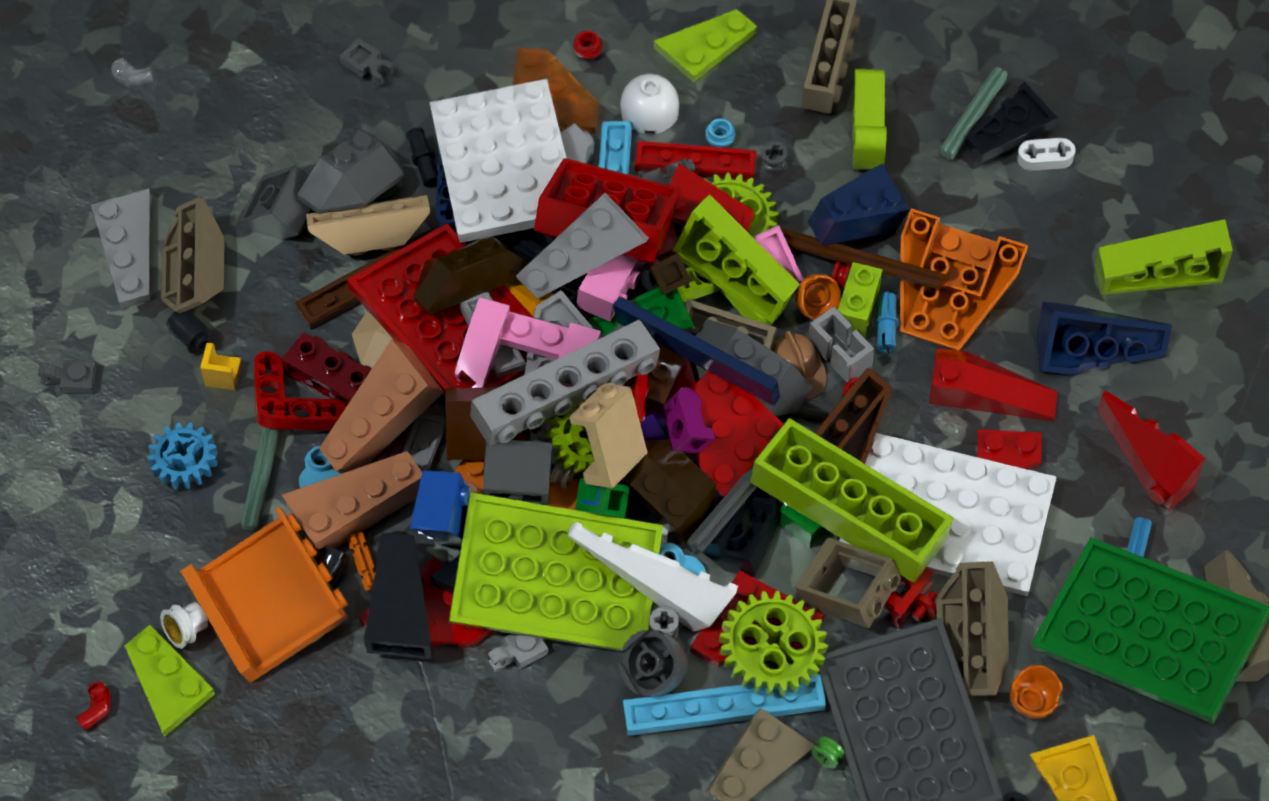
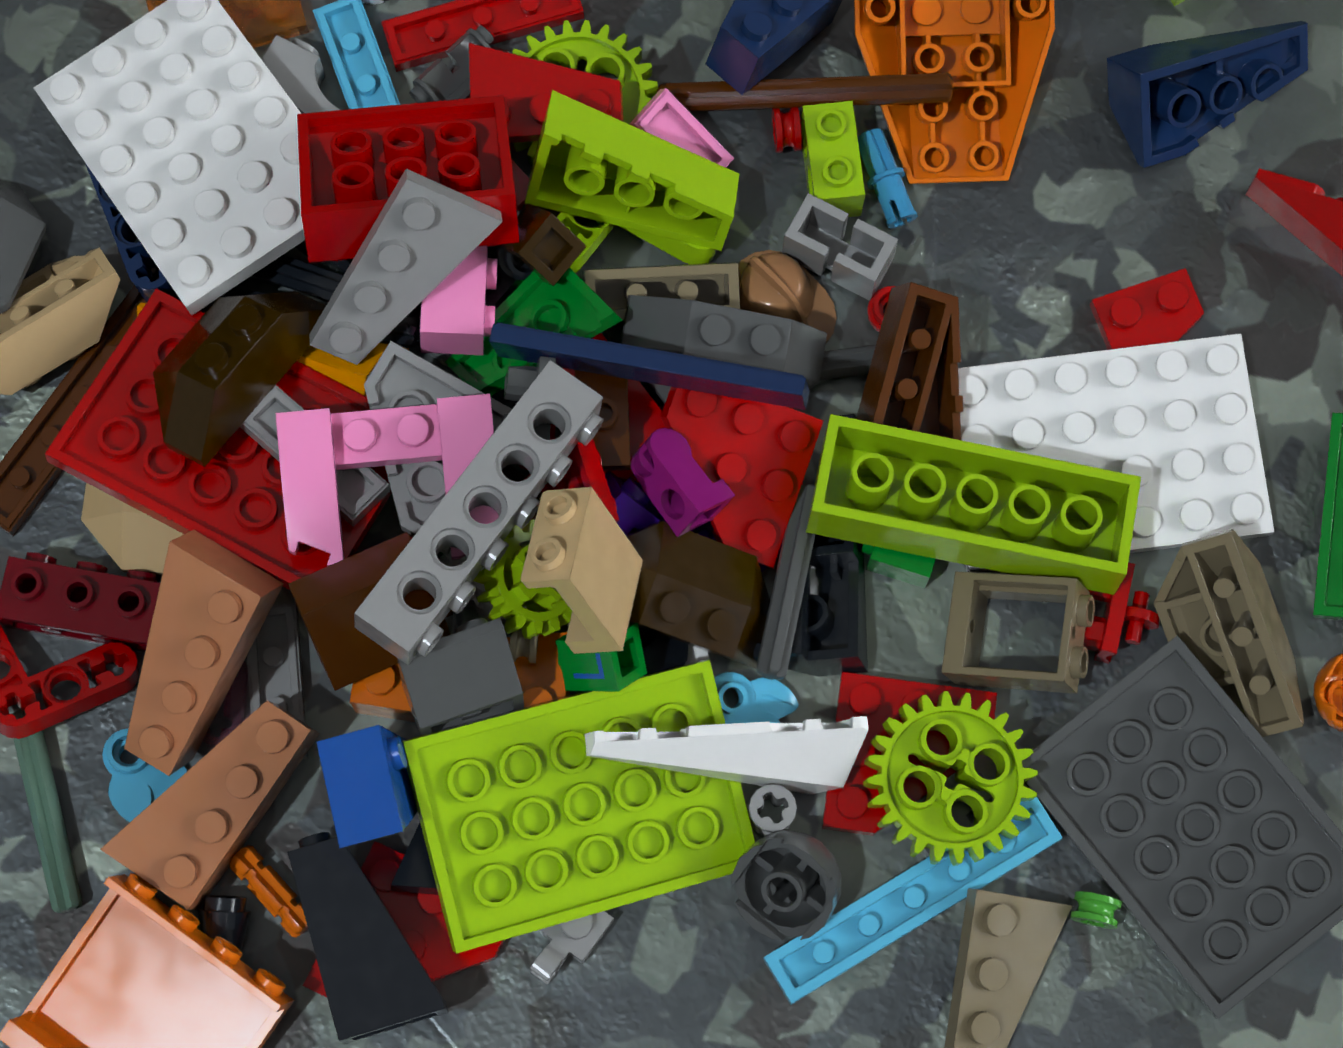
camera: 25 degrees left, 15 degrees up
black pin [406,127,438,188] -> none
orange hair [795,274,841,321] -> none
red wedge [929,347,1058,422] -> none

